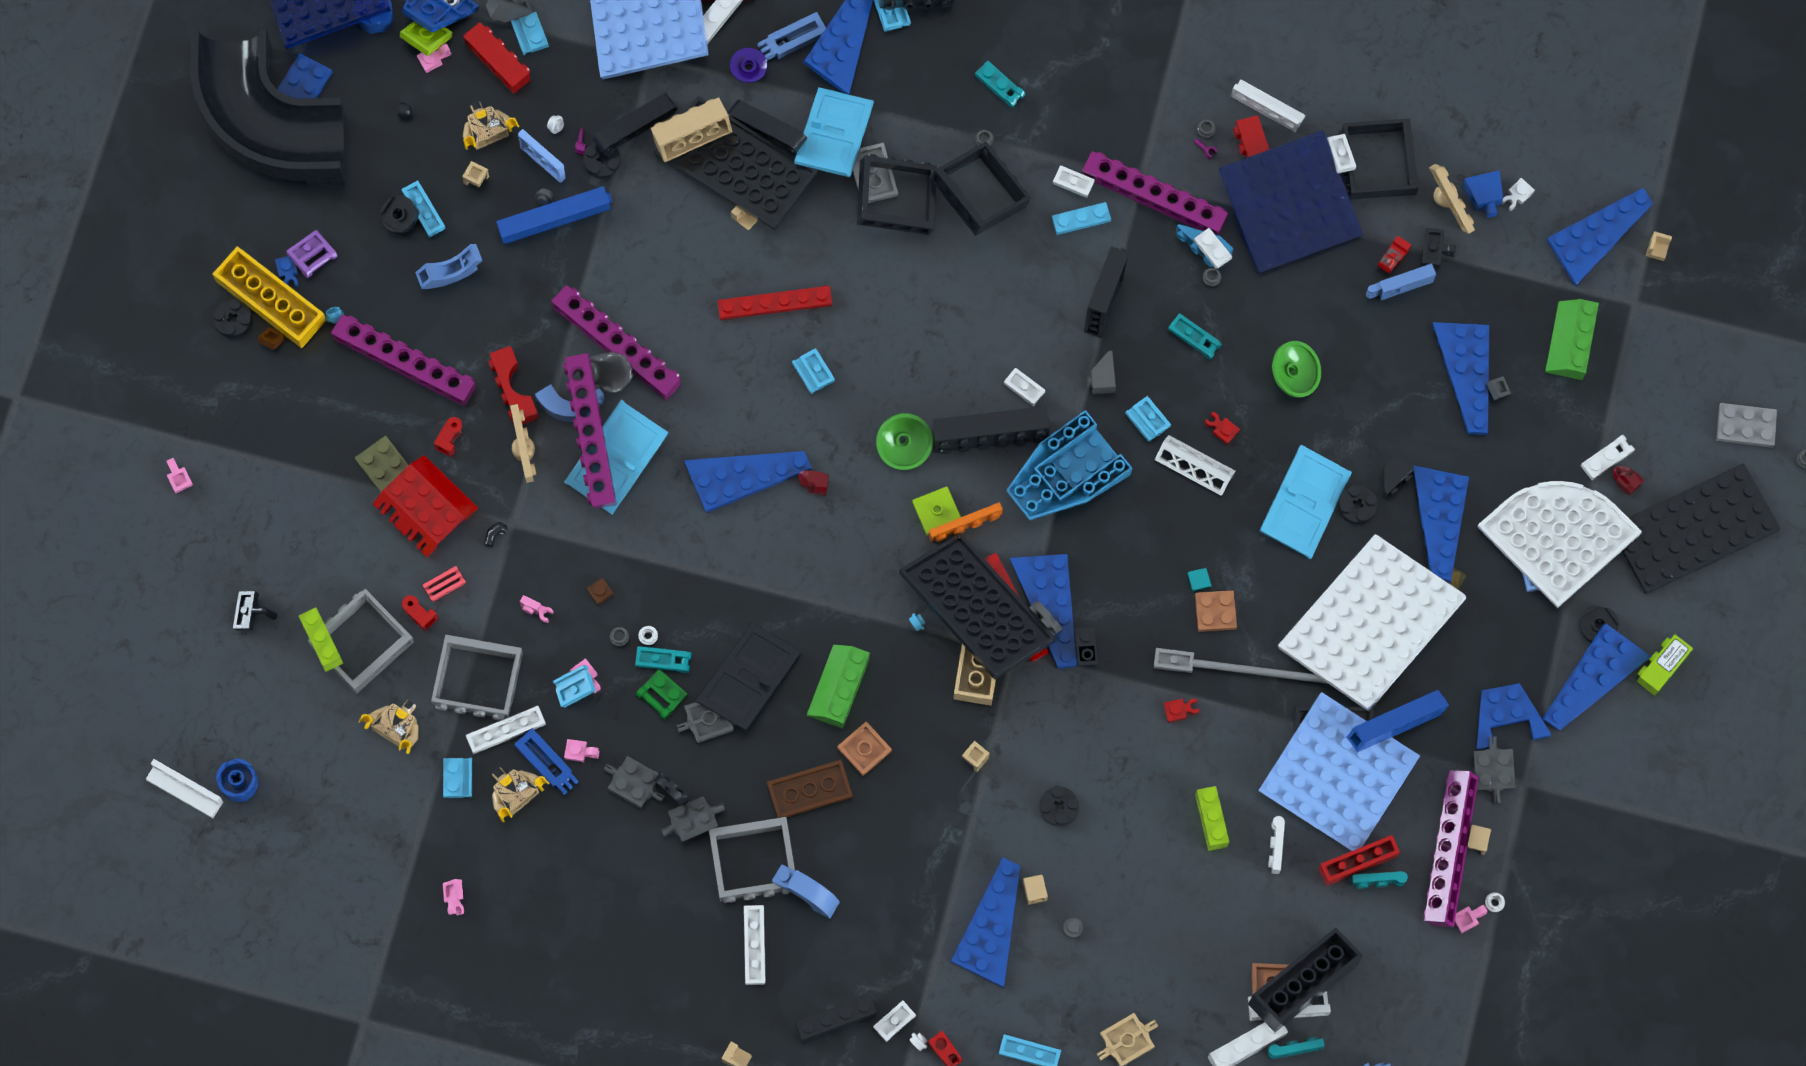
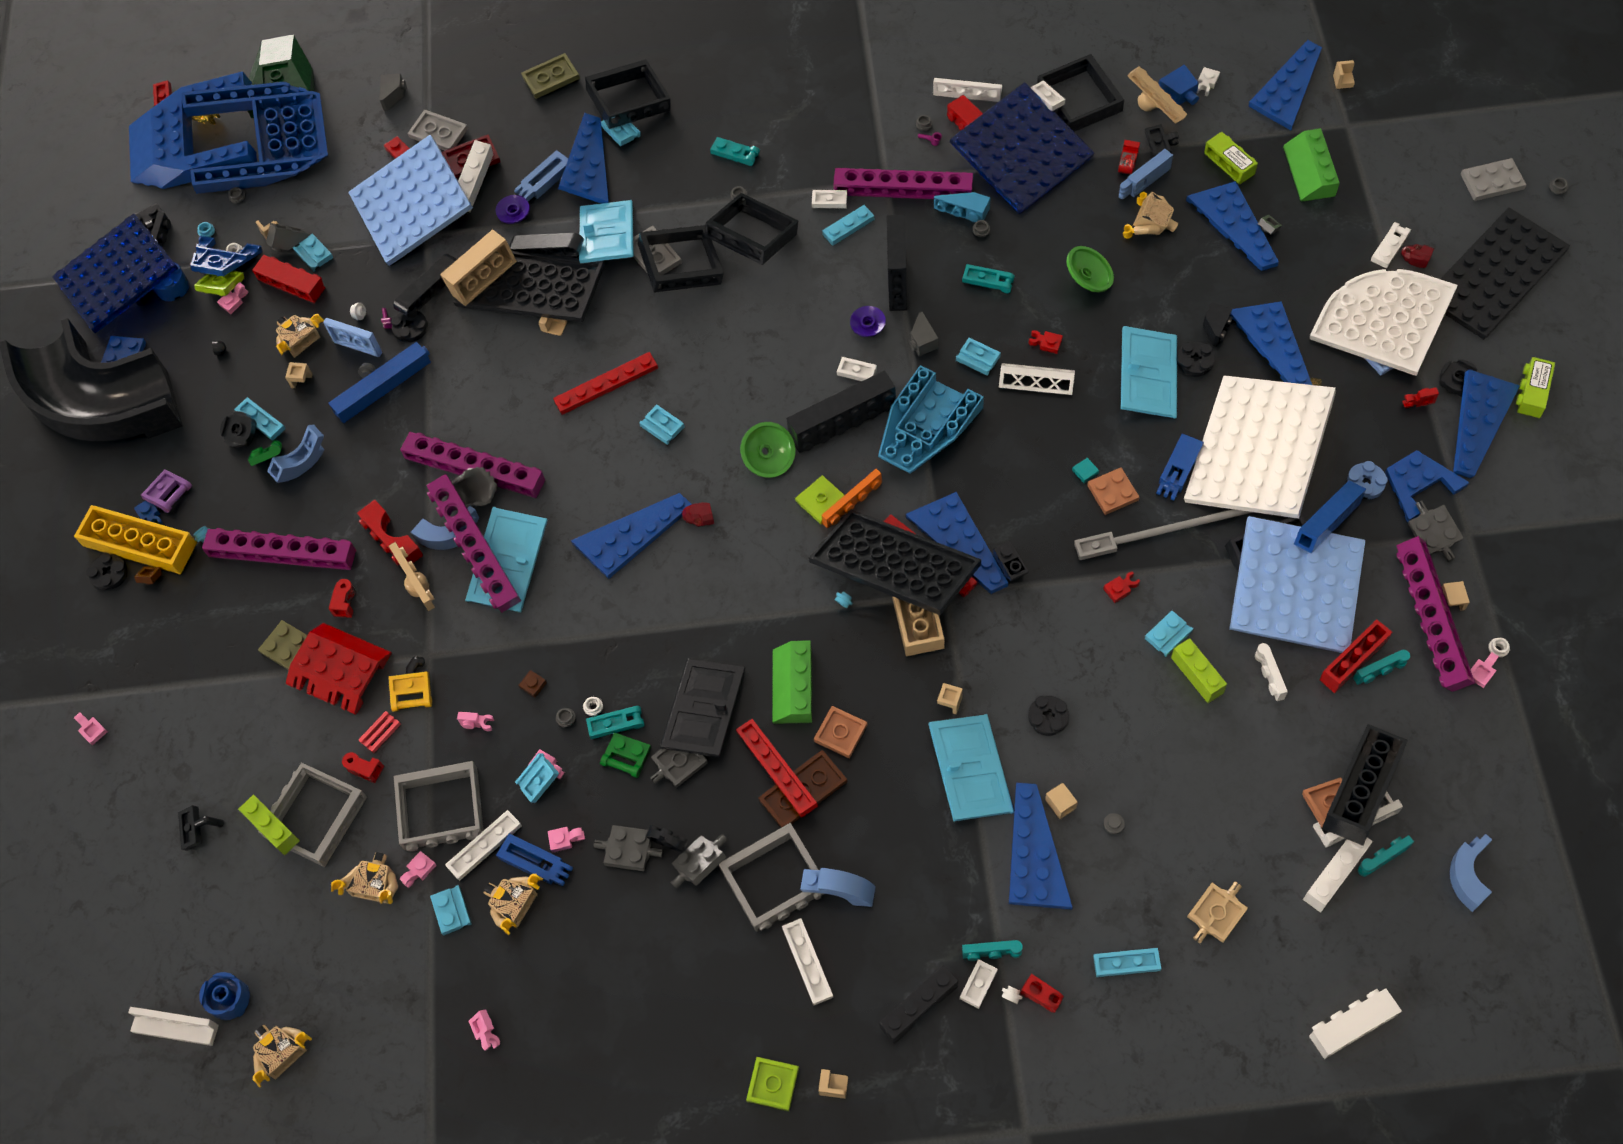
camera: 10 degrees left, 10 degrees down
dark grey plate [1029,600,1062,635] -> none
white plate [1194,228,1232,269] -> none
none -> green plate [248,440,282,466]
none -> torso [253,1025,312,1087]
none -> yellow plate [388,672,432,712]
none -> bright pink plate [400,851,437,888]
none -> red plate [736,719,818,818]
none -> lime plate [746,1057,799,1111]
none -> dark purple dish [850,306,886,337]
none -> medium azure door [928,714,1014,821]
none -> teal plate [962,940,1023,961]
none -> tan torso [1123,192,1178,239]
none -> medium azure plate [1145,611,1194,657]
none -> blue hinge [1156,434,1204,501]
none -> lime brick [1204,132,1258,185]
none -> medium blue plate [1347,461,1388,499]
none -> red plate [1402,387,1439,408]

